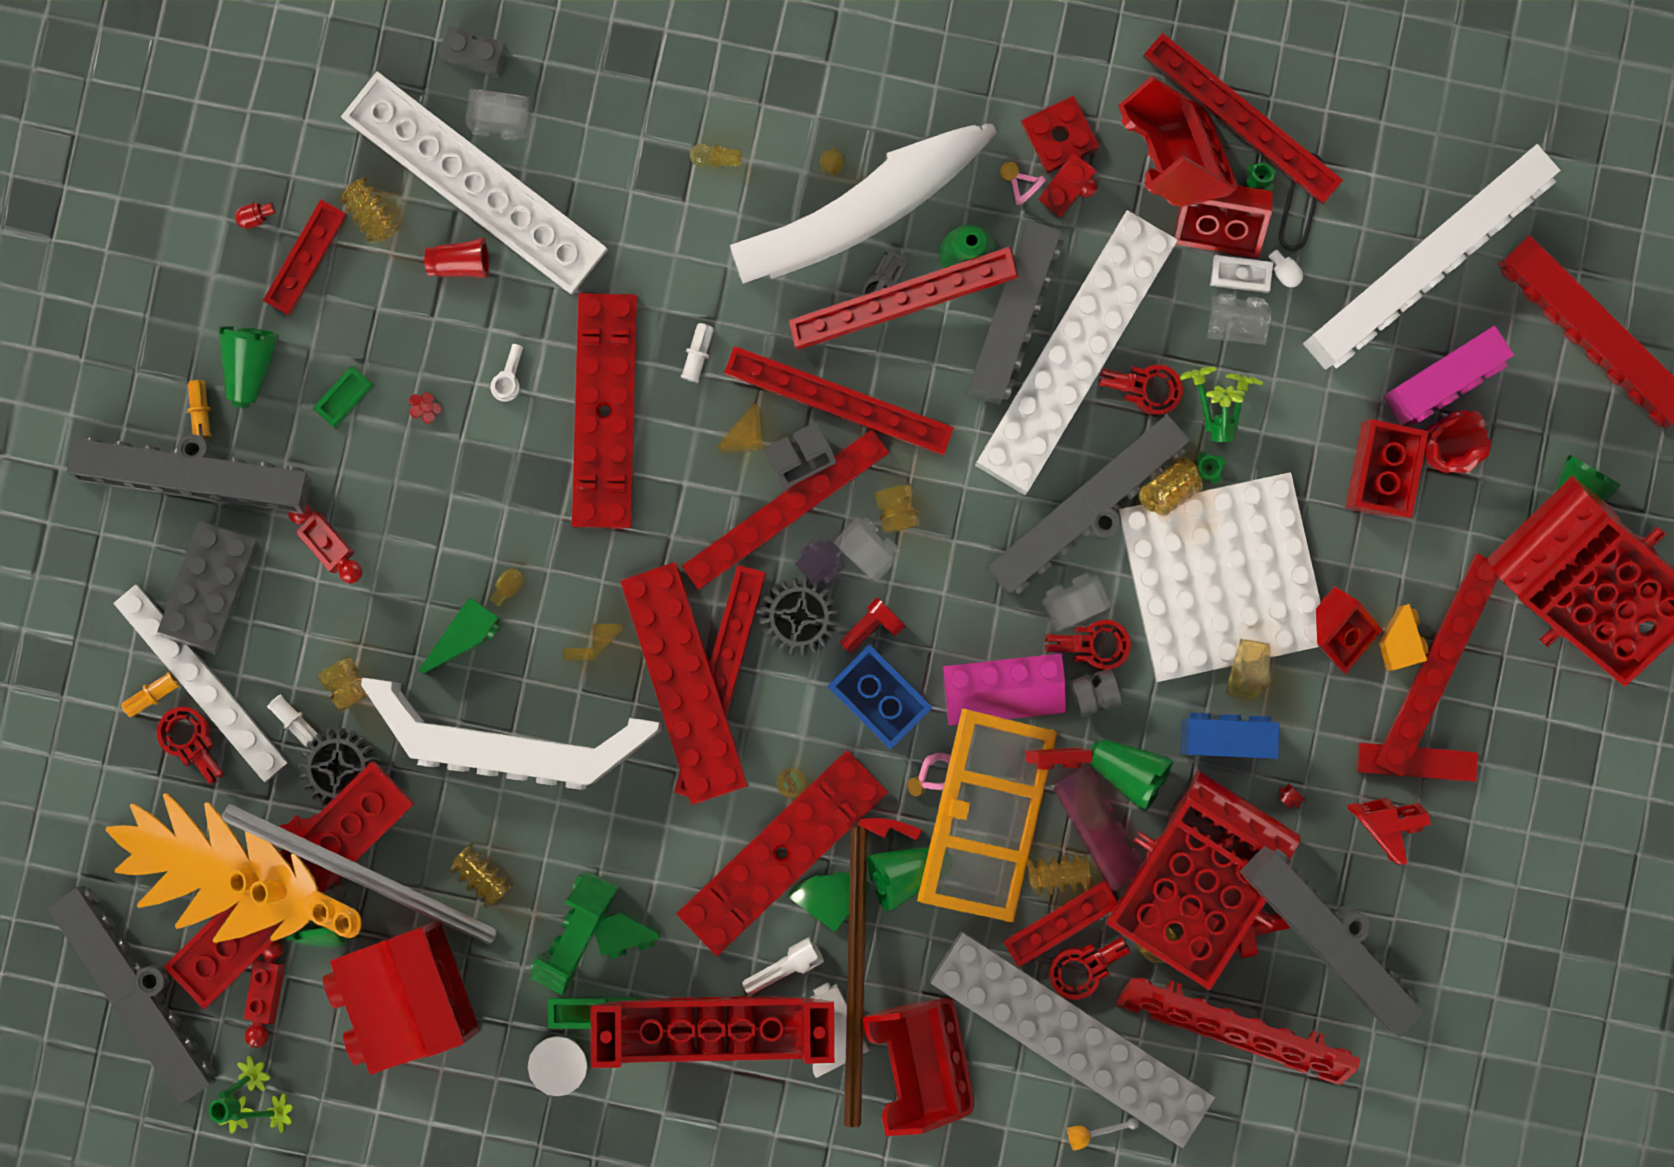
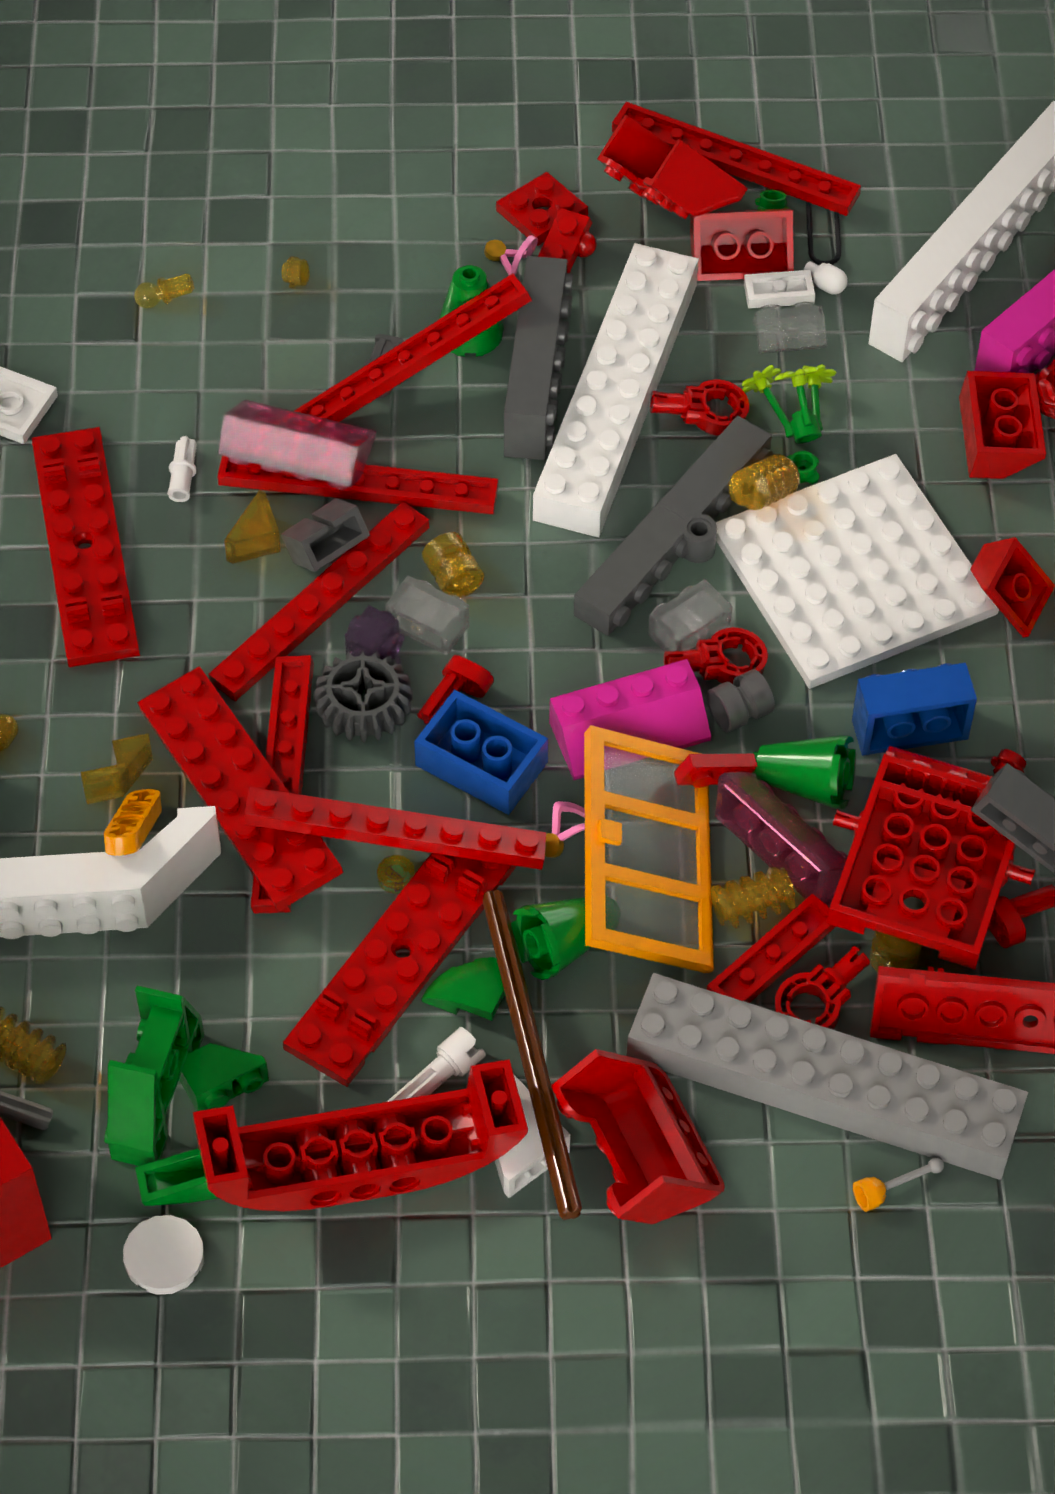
camera: 15 degrees left, 30 degrees down
white slope [730,124,997,283] -> none
red slope [858,818,922,840] -> none
clear yellow slope [1226,638,1270,700] -> none
none -> light orange beam [104,789,162,856]
none -> clear pink slope [218,400,376,489]
none -> red plate [243,787,546,870]

